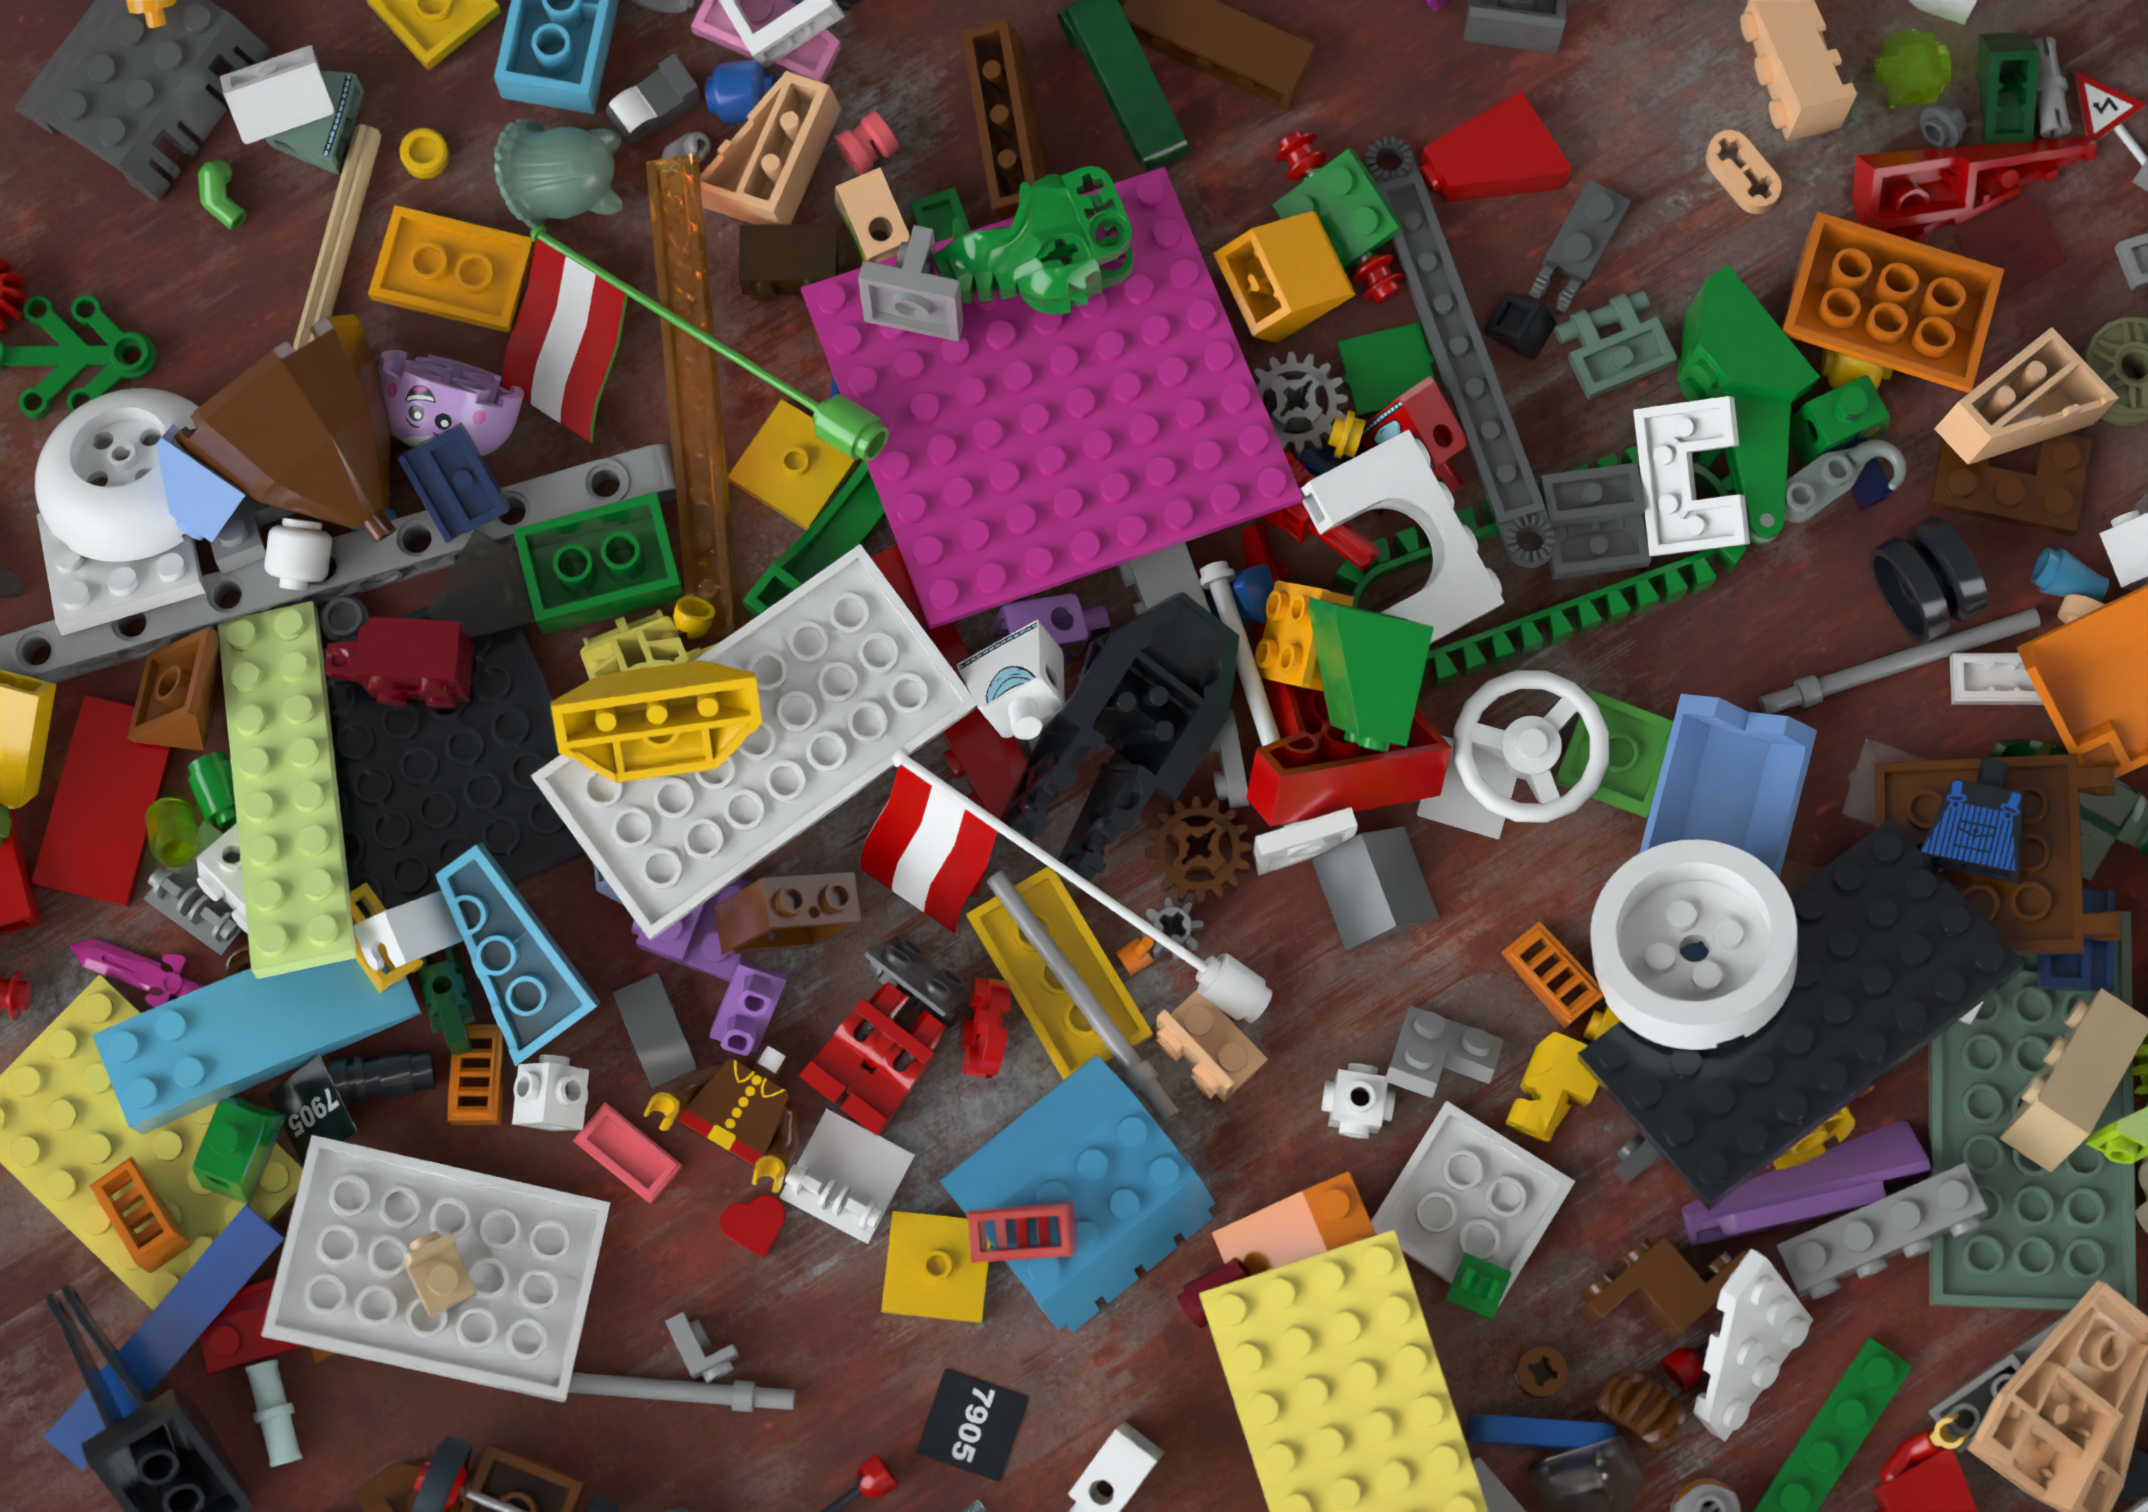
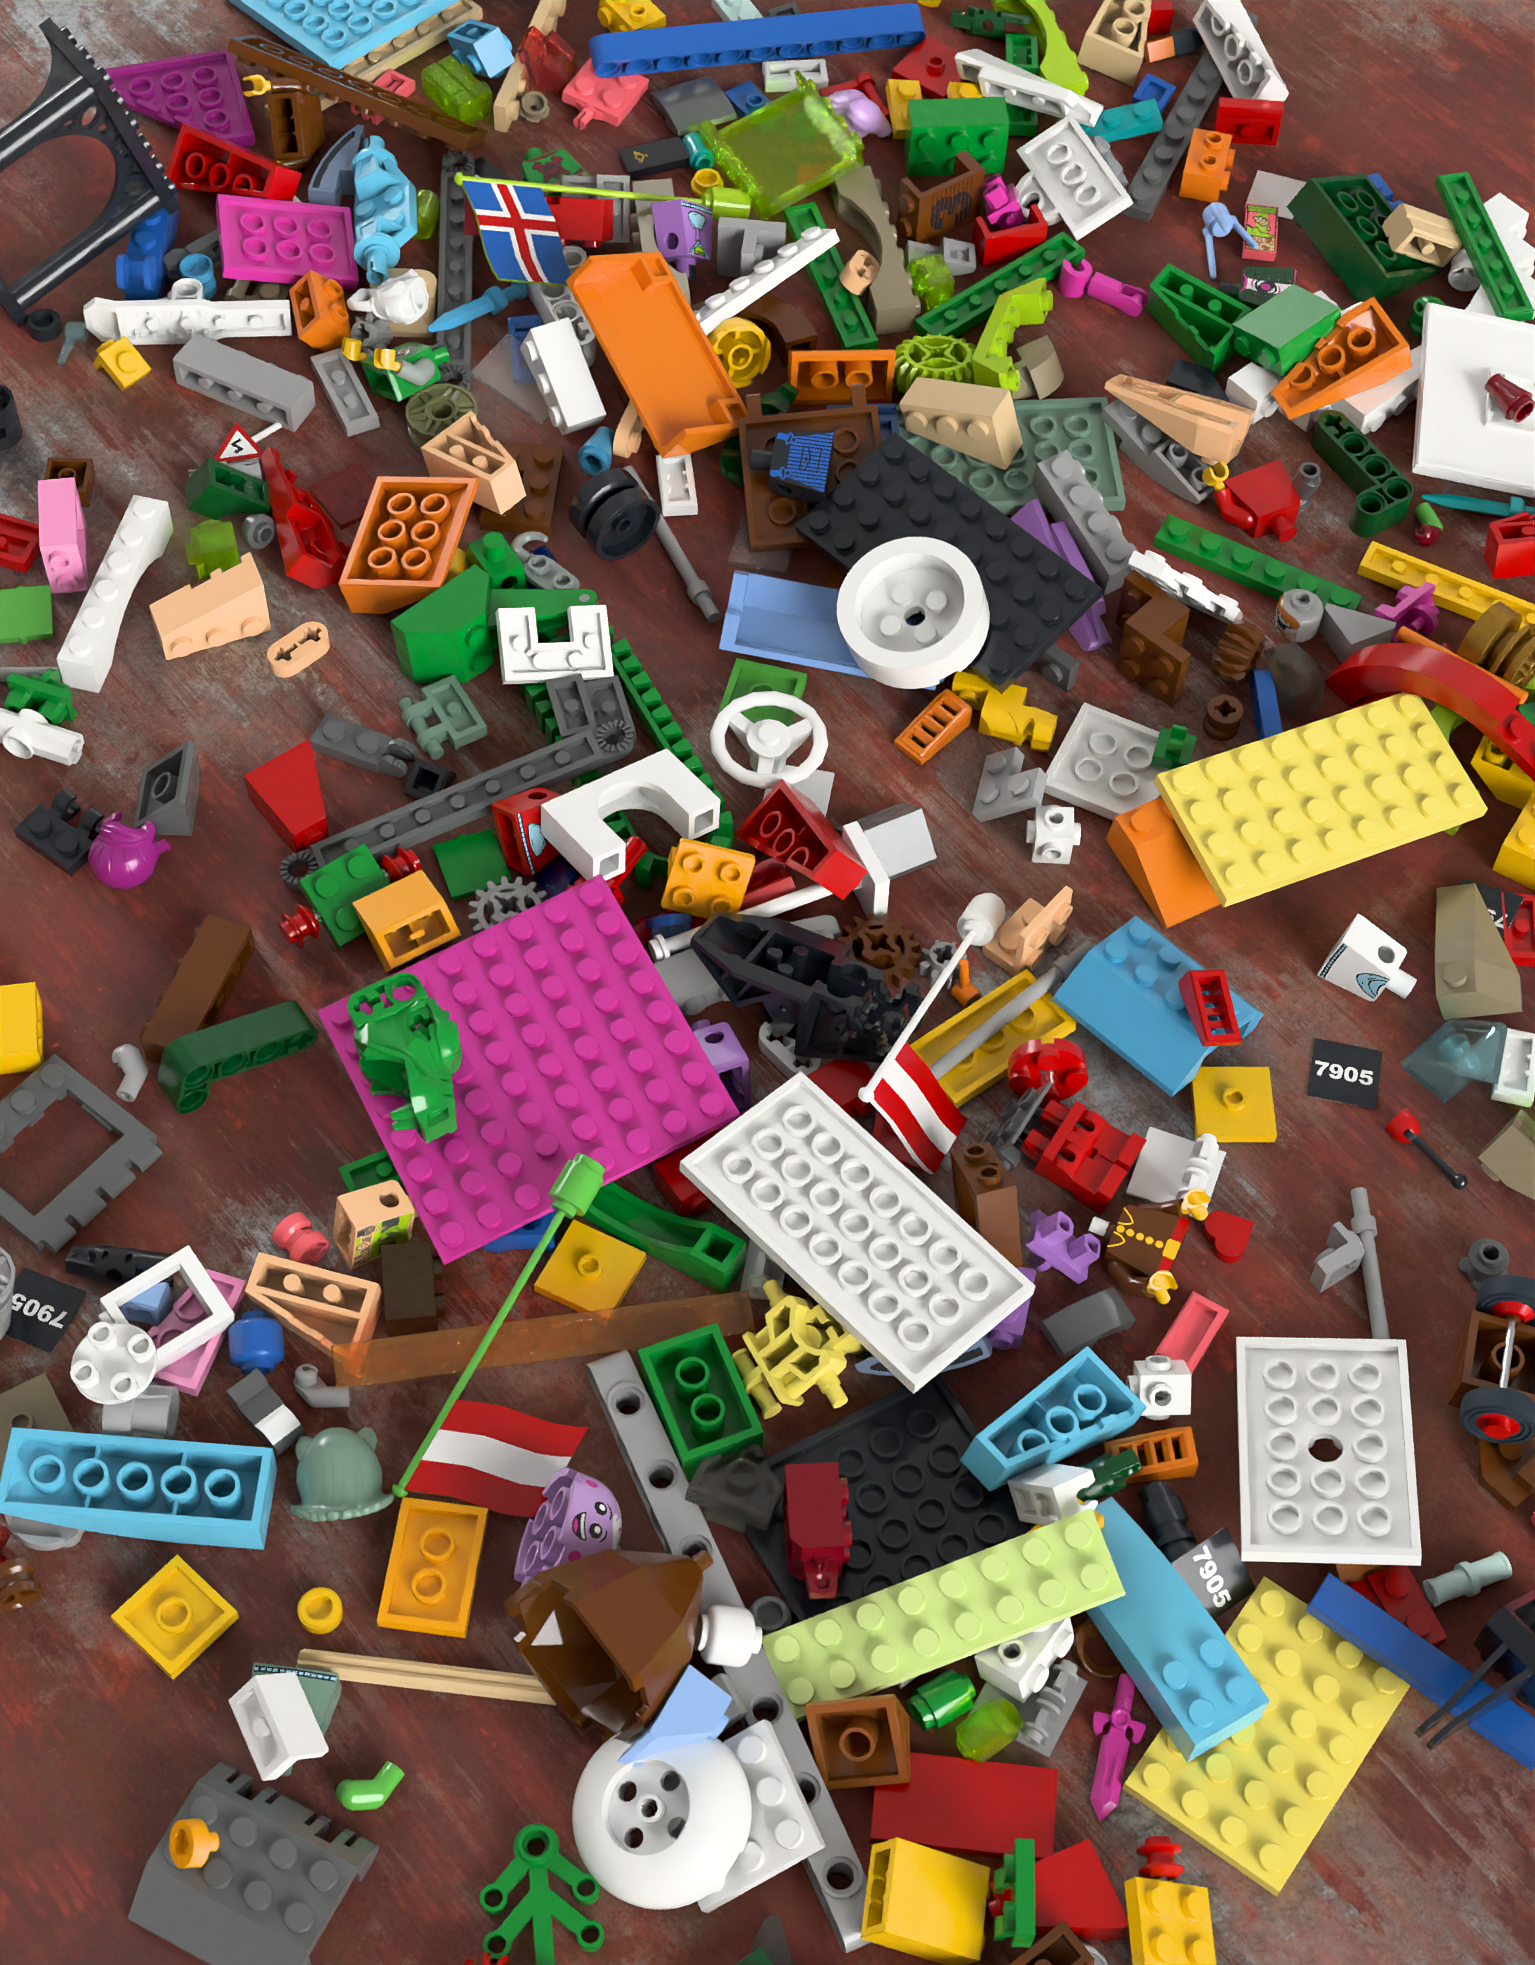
camera: 100 degrees left, 20 degrees down
orange slope [90,1156,191,1273] -> none
green torso [192,1098,286,1205] -> none
dark blue plate [397,422,511,543] -> none
tan bracket [403,1231,477,1318] -> none
yellow wedge [551,660,762,783] -> none
yellow hinge [673,596,715,640] -> none
light grey bracket [858,225,964,342] -> none
white torso [957,619,1065,740] -> none
reddish brown brick [961,19,1047,221] -> none
dark red cone [1177,1256,1253,1328] -> none
green slope [1308,598,1434,752] -> none
yellow plate [1327,410,1366,459] -> none
red hinge [1660,1331,1721,1392] -> none

